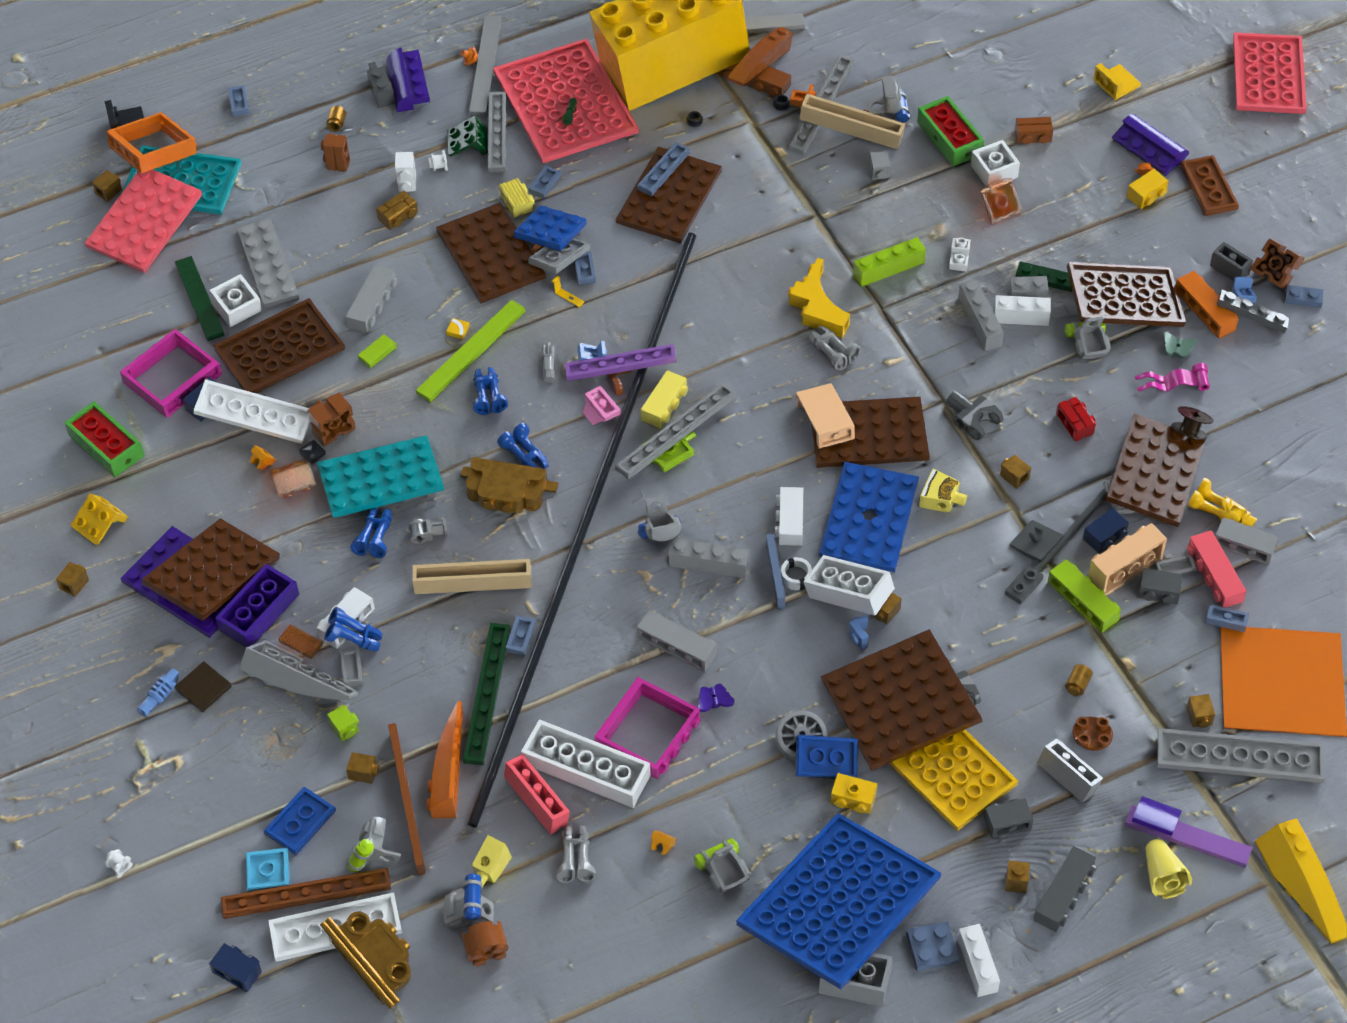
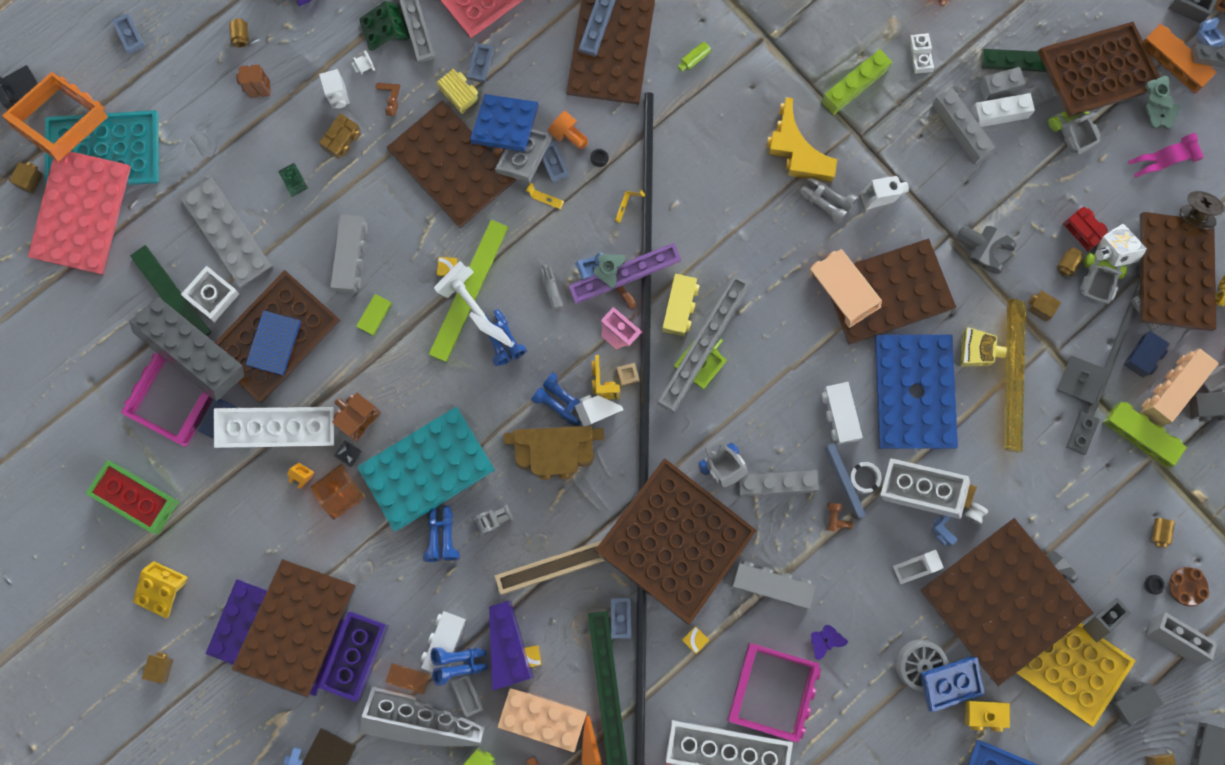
camera: 15 degrees left, 25 degrees up
none -> dark grey brick [129,297,244,401]
none -> blue tile [246,310,301,376]
none -> clear green bracket [278,163,308,197]
none -> dark orange piece [375,83,401,116]
none -> white piece [434,261,514,347]
none -> dark purple wedge [489,601,534,691]
none -> light nougat brick [497,687,587,752]
none -> yellow tile [525,645,542,667]
none -> orange piece [547,110,588,149]
none -> white slope [575,395,623,426]
none -> black plate [590,149,609,167]
none -> yellow bracket [592,355,620,400]
none -> sand green animal [594,254,625,289]
none -> reddish brown plate [594,458,757,625]
none -> yellow piece [614,189,645,224]
none -> tan tile [616,363,640,387]
none -> lime cylinder [677,41,711,72]
none -> yellow tile [682,626,709,654]
none -> dark orange piece [826,503,853,532]
none -> white torso [860,176,909,210]
none -> white slope [893,549,944,584]
none -> white wheel [963,502,989,525]
none -> clear yellow plate [1004,298,1026,453]
none -> pearl gold brick [1057,247,1083,277]
none -> light grey piece [1080,252,1127,304]
none -> dark grey brick [1083,598,1131,643]
none -> white torso [1095,224,1147,267]
none -> black plate [1144,575,1165,595]
none -> sand green animal [1145,76,1173,110]

